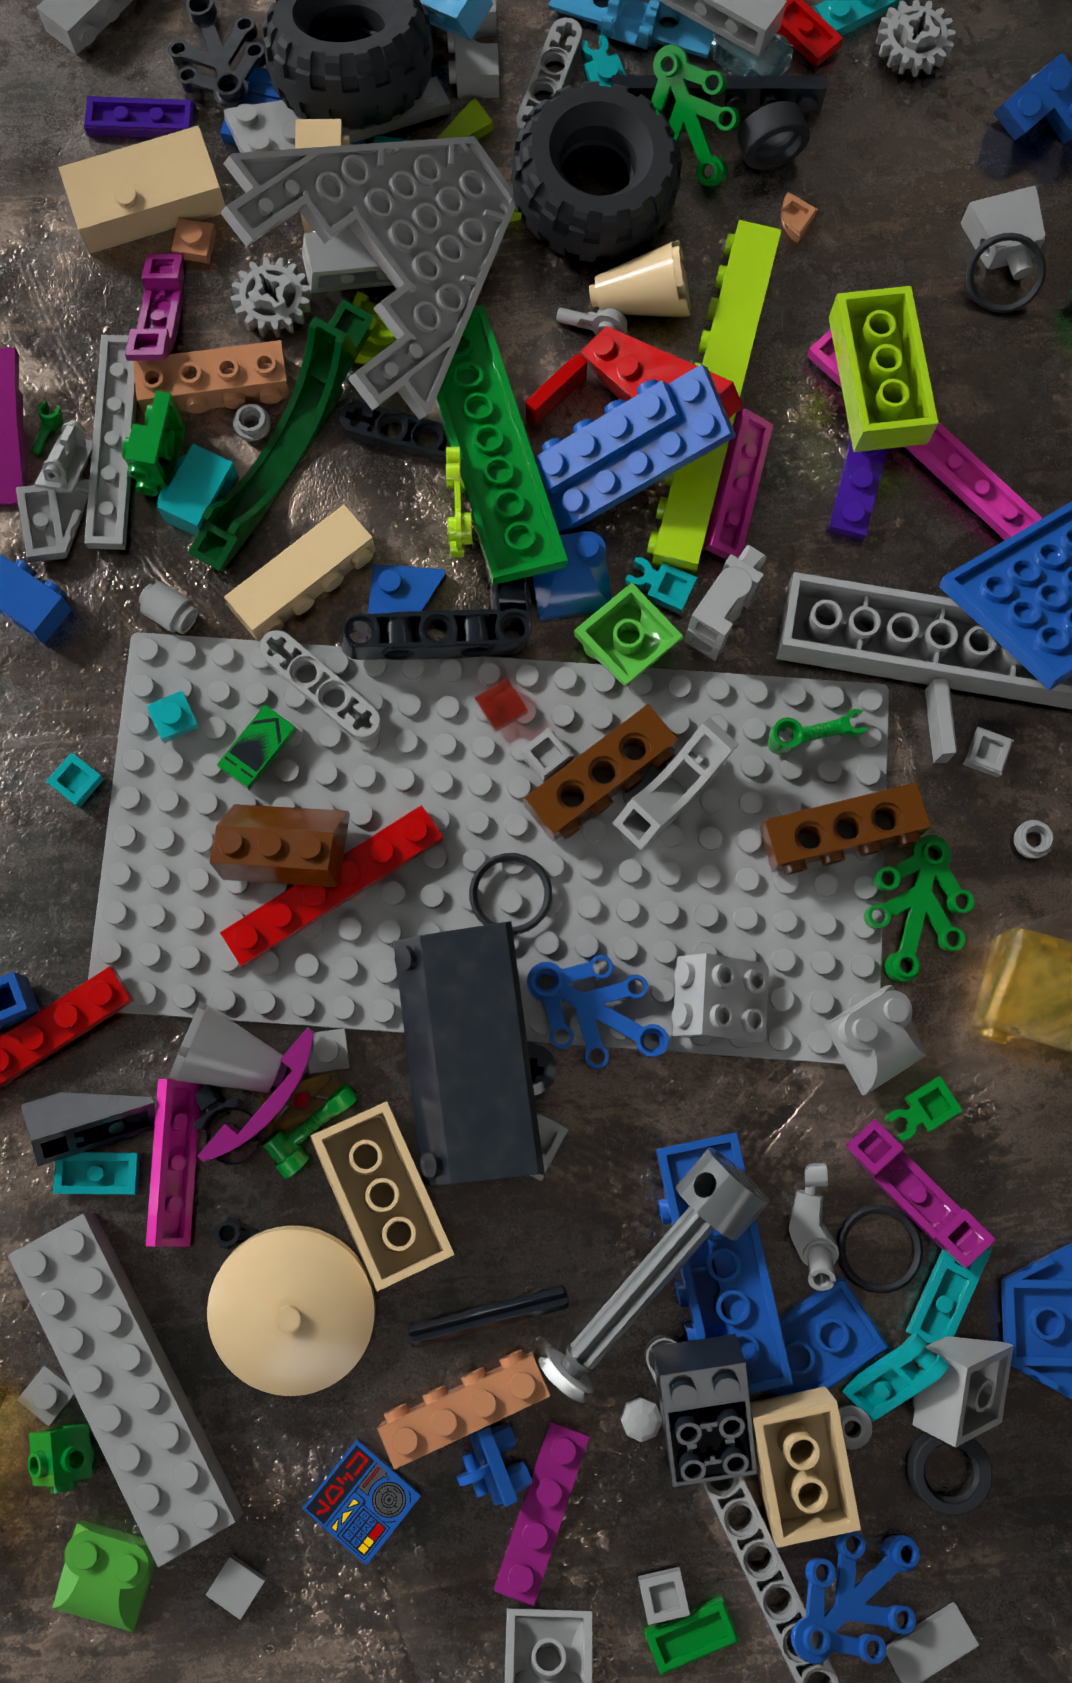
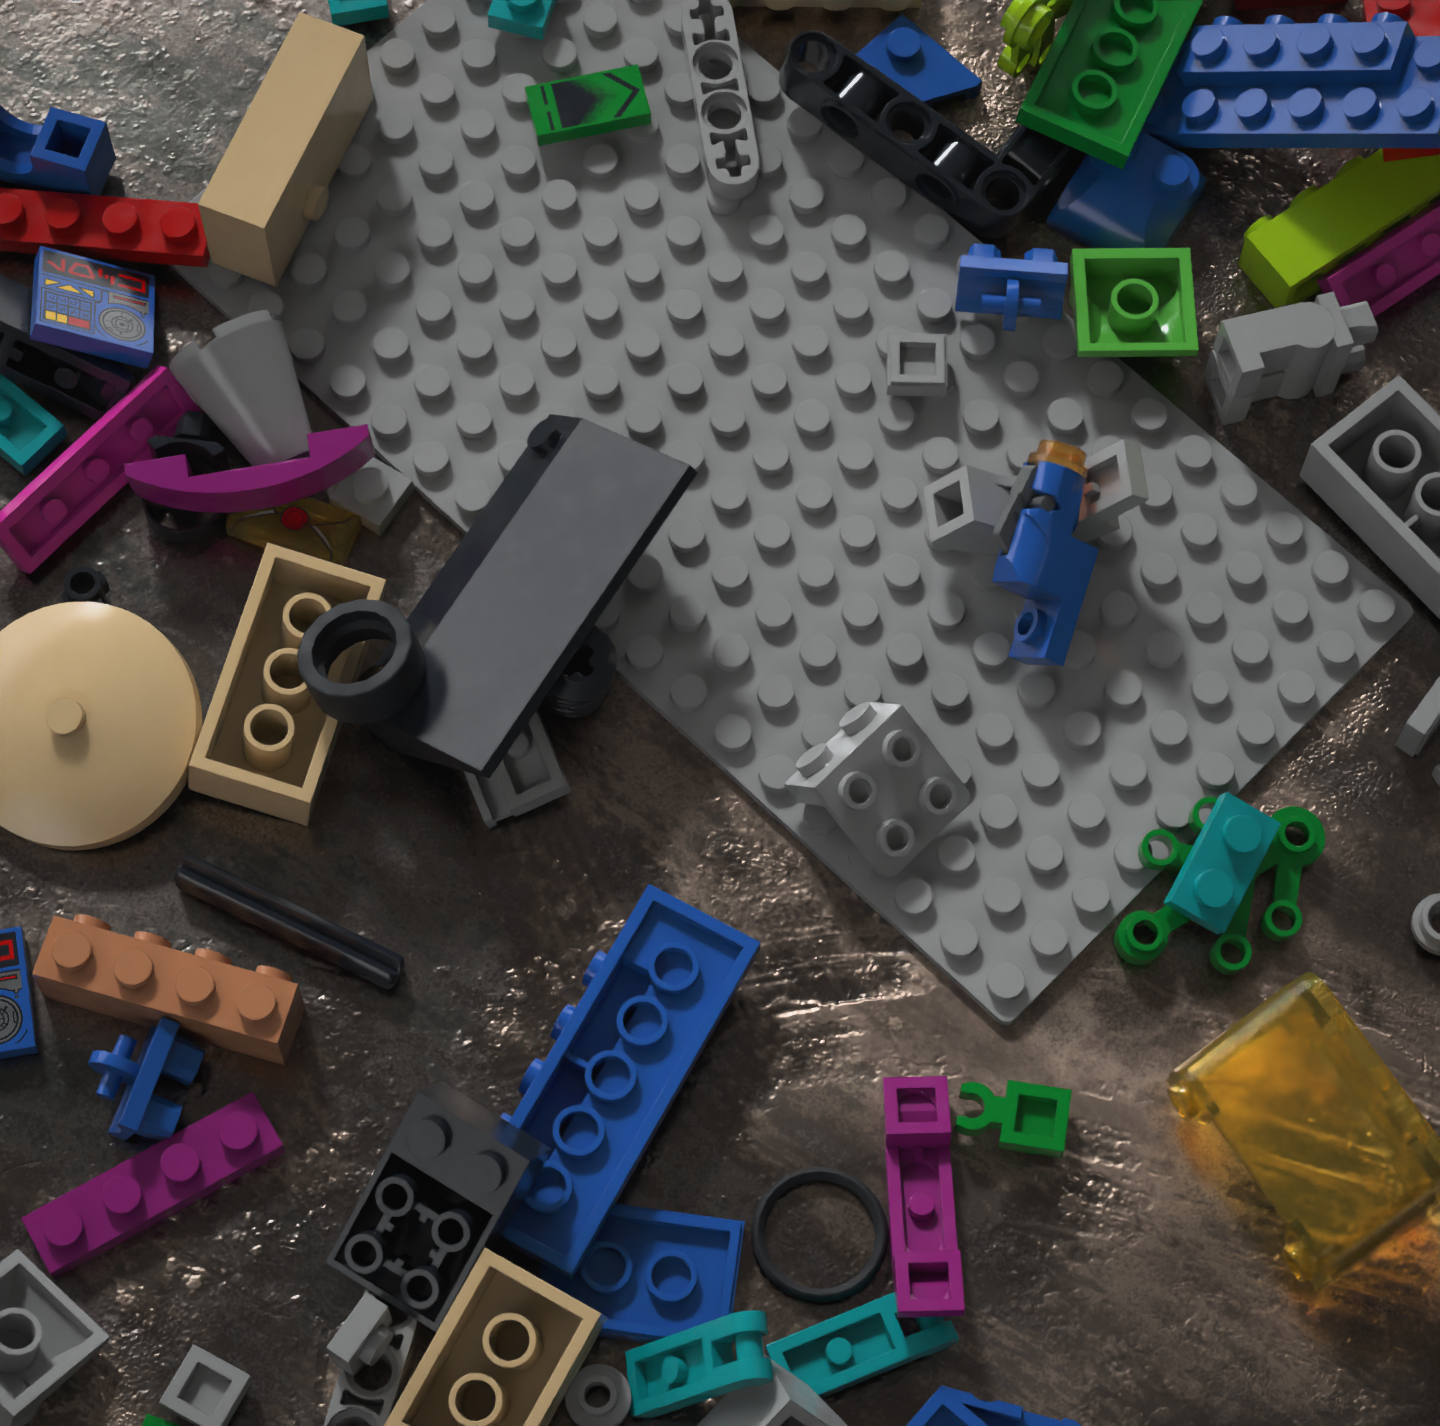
camera: 40 degrees right, 10 degrees down
reddish brown slope [209,804,350,887] -> none
red plate [220,805,444,967] -> none
green brick [261,1083,357,1179] -> none
black tyre [469,853,552,935] -> none
clear red tile [475,678,528,733] -> none
reddish brown brick [524,704,678,842] -> none
blue plant [527,955,669,1070] -> none
dark grey piece [538,1147,770,1403] -> none
light grey tile [620,1396,662,1442] -> none
teal plate [625,557,697,615] -> none
reddish brown brick [759,782,931,875] -> none
green brick [767,709,868,755] -> none
light grey arm [789,1163,839,1291] -> none
light grey slope [823,985,927,1095] -> none
none -> tile [30,246,155,369]
none -> tan brick [198,12,373,287]
none -> black tyre [297,599,425,724]
none -> light grey plate [326,1292,394,1376]
none -> blue hips [955,243,1068,332]
none -> blue plate [992,440,1099,666]
none -> teal plate [1163,792,1281,935]

